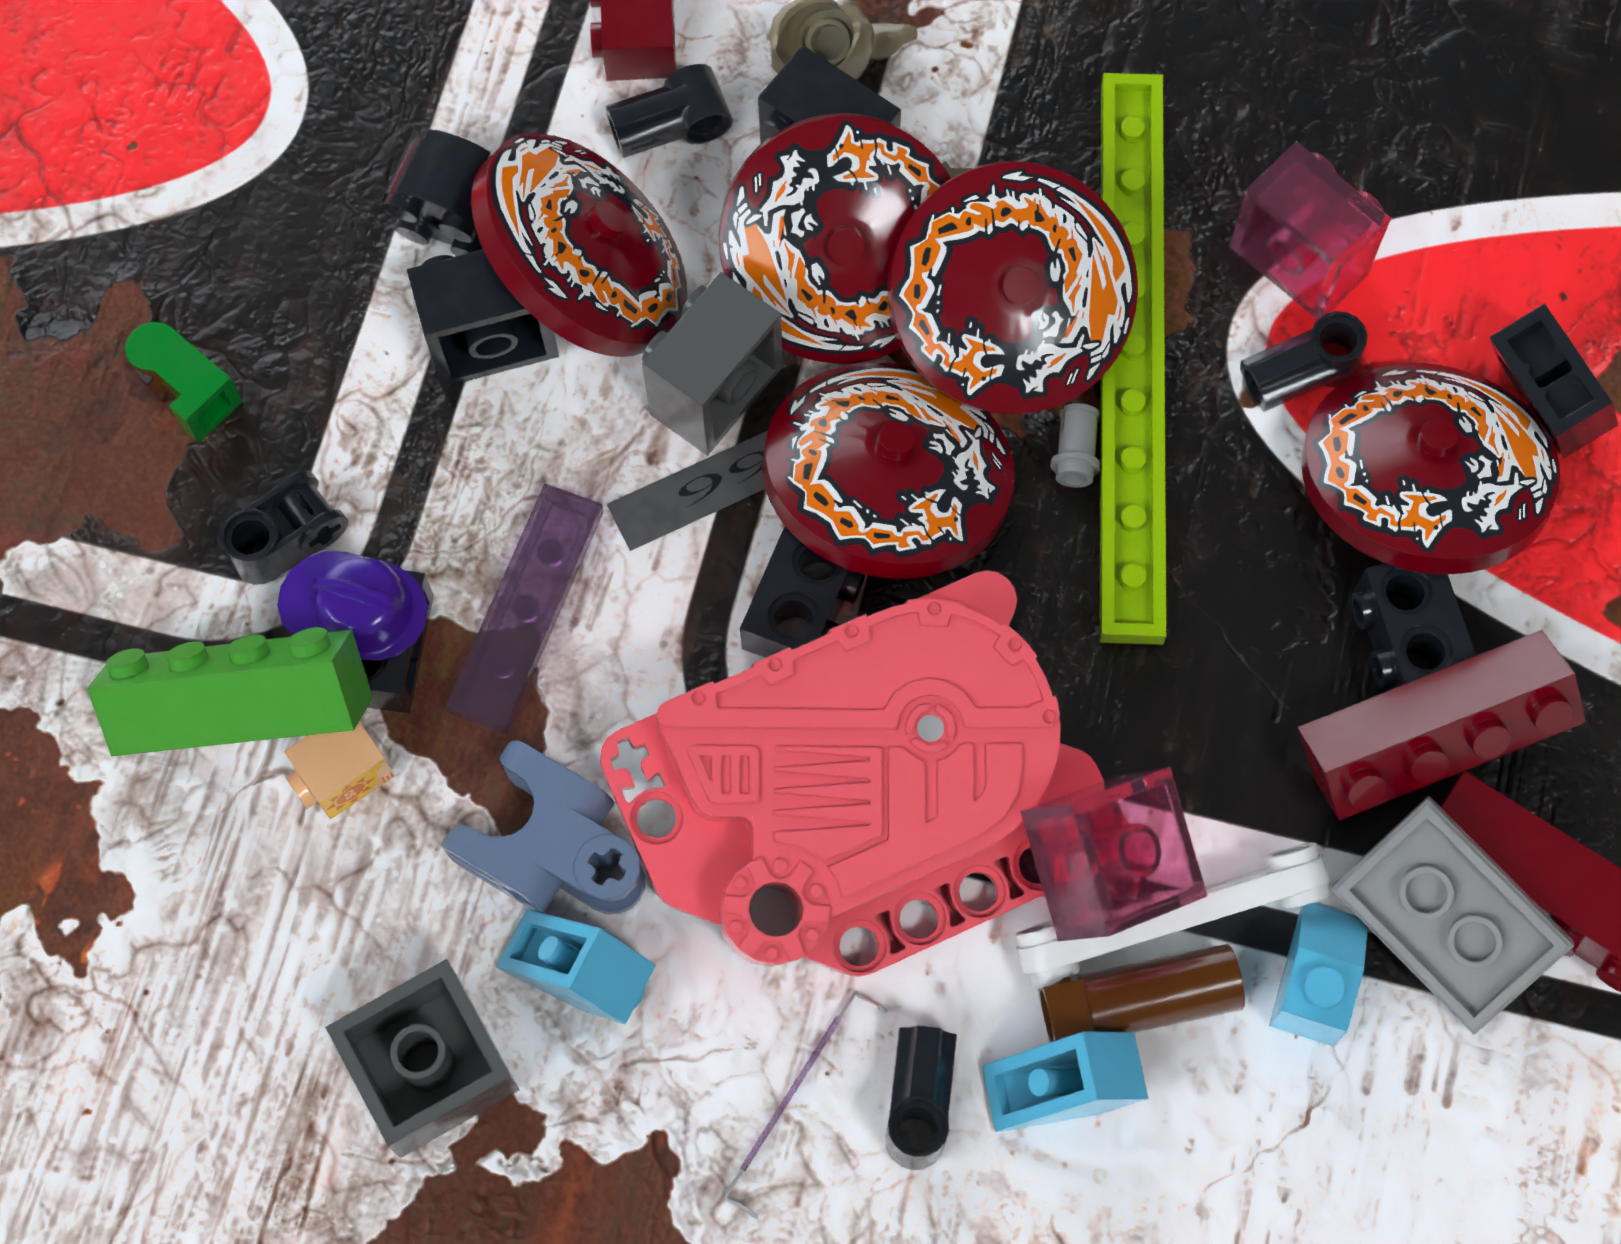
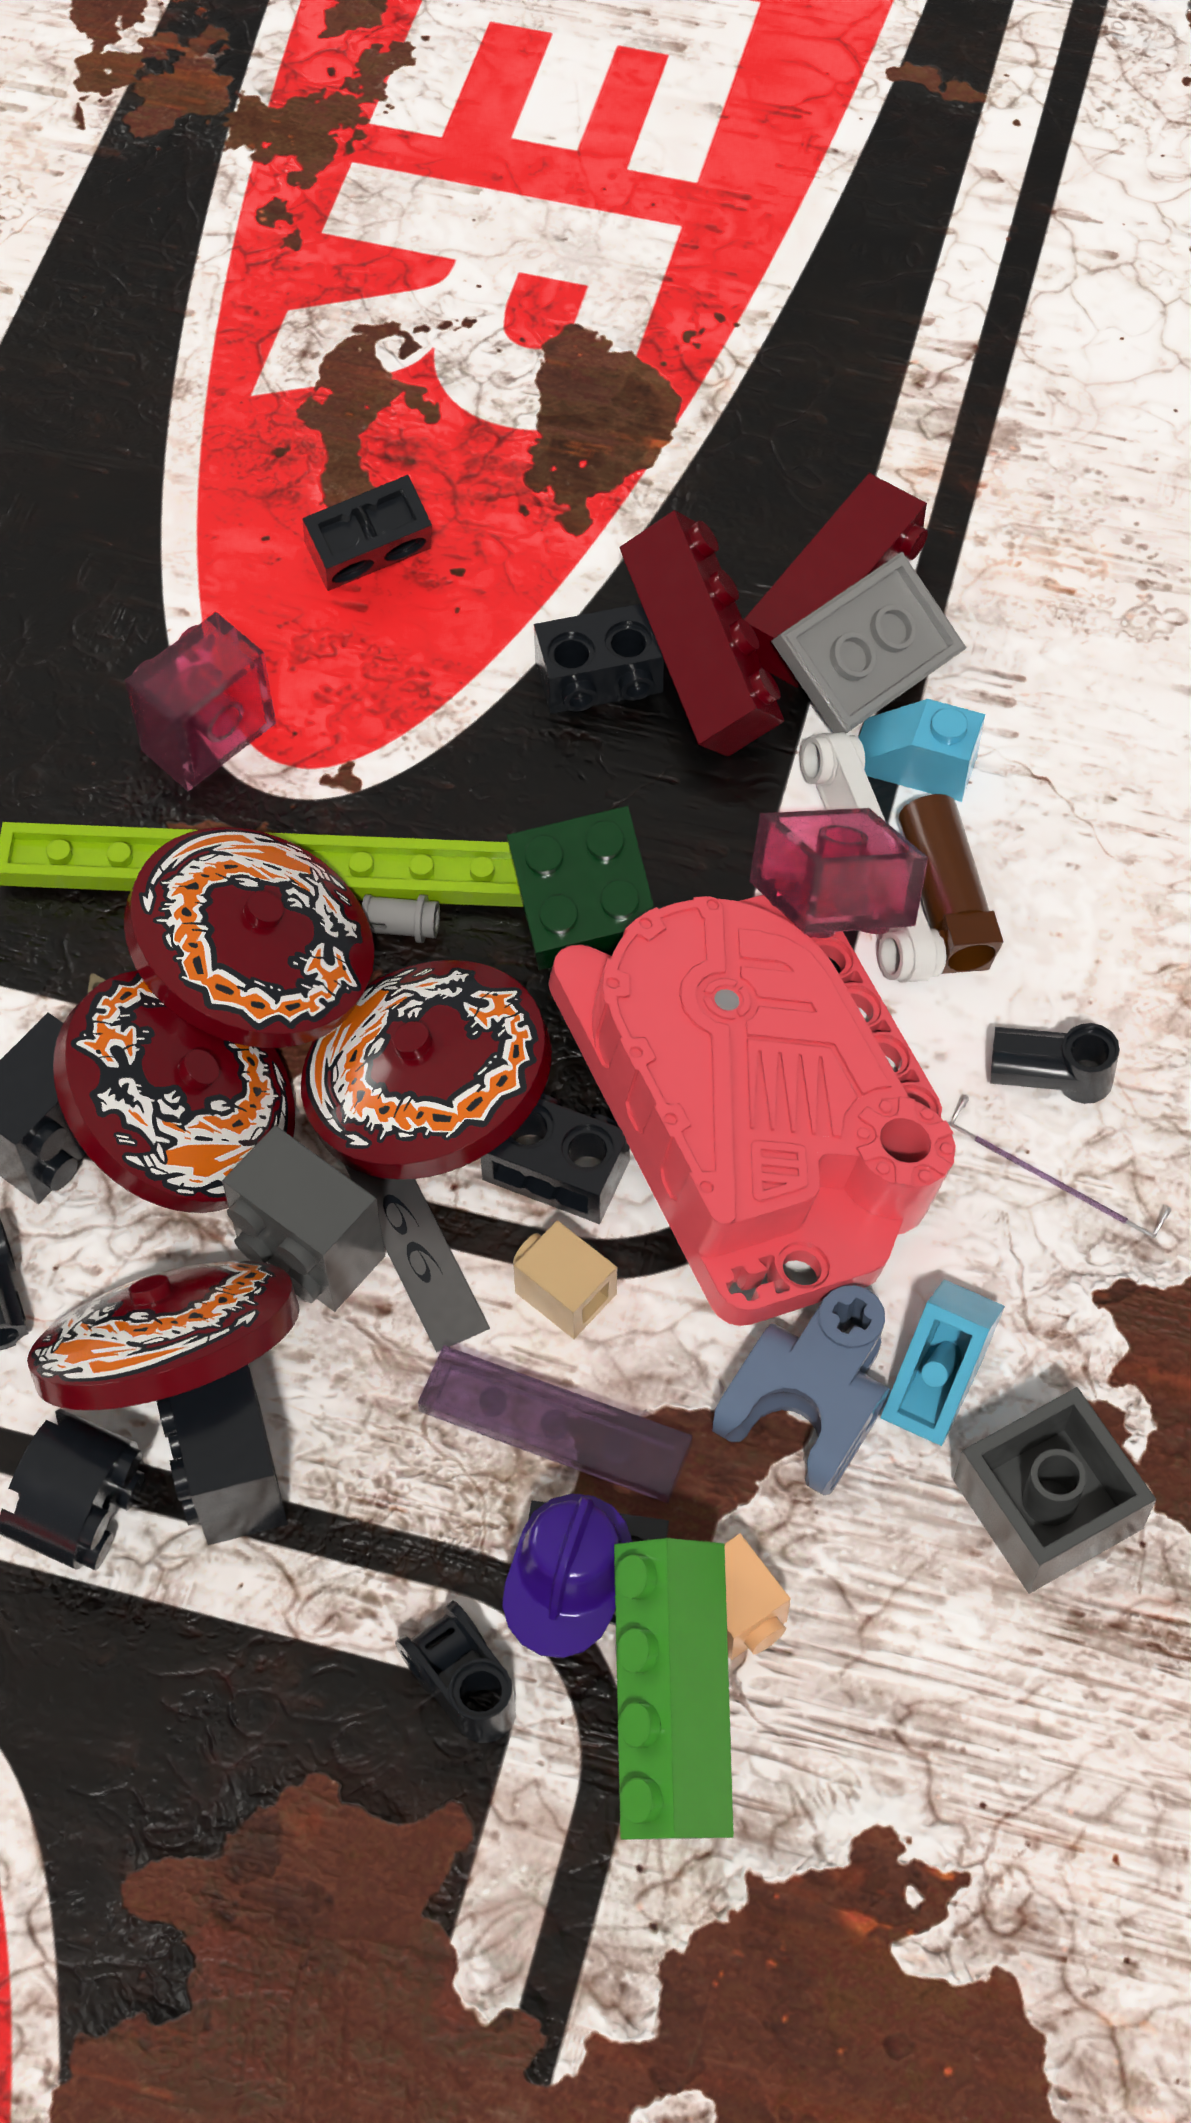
camera: 90 degrees left, 10 degrees down
green leg [125,322,243,443] -> none
medium azure slope [982,1032,1149,1132] -> none
black piece [1239,311,1368,412] -> none
dish [1301,363,1560,574] -> none
none -> dark green brick [507,806,654,970]
none -> tan brick [513,1220,617,1339]

